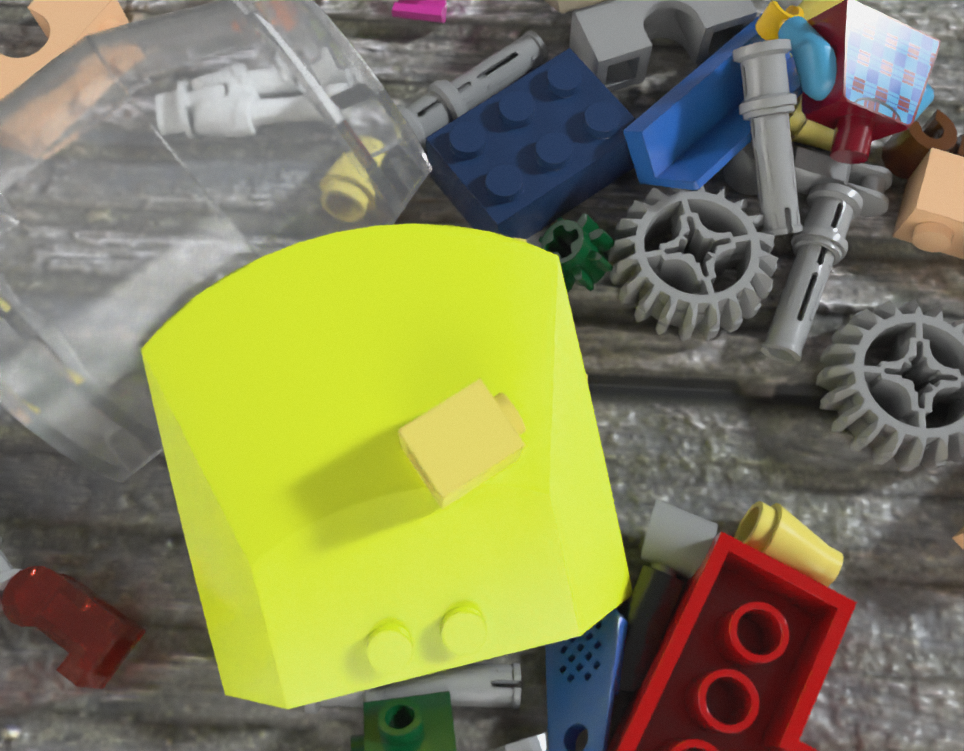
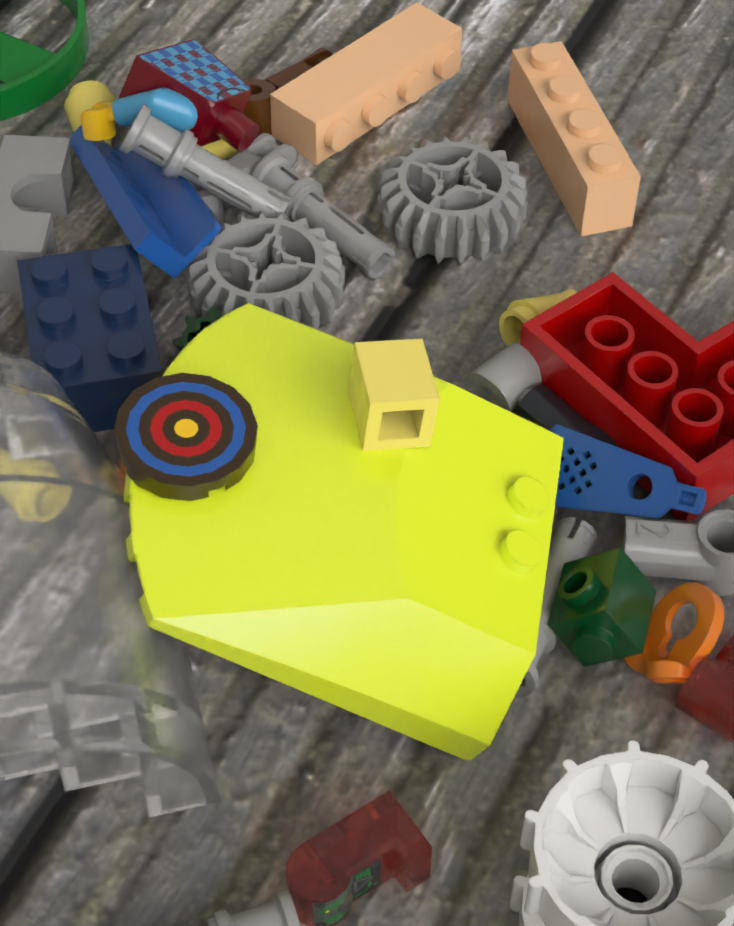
camera: 70 degrees left, 20 degrees down
none -> dark brown tile [114,373,258,501]

